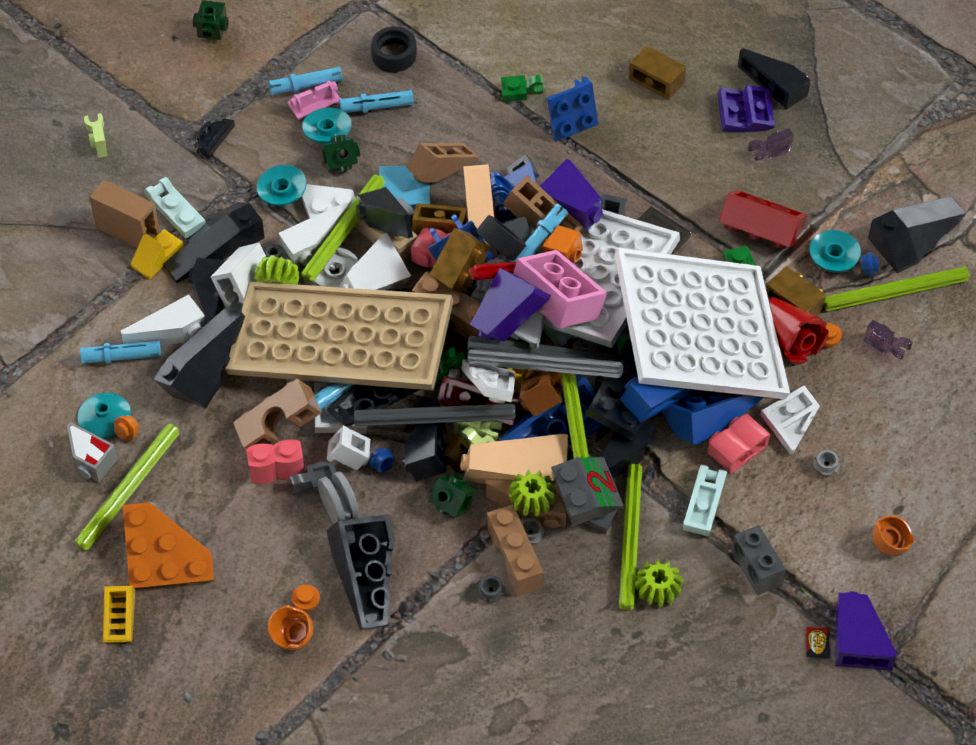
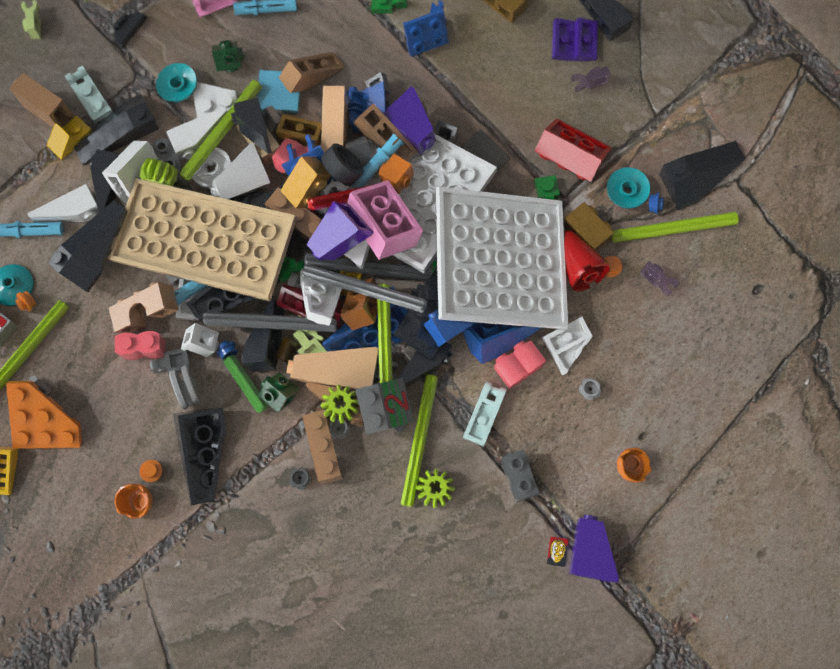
camera: 10 degrees right, 20 degrees up
teal dish [302,107,352,143] -> none
none -> bright green axle [223,355,268,413]

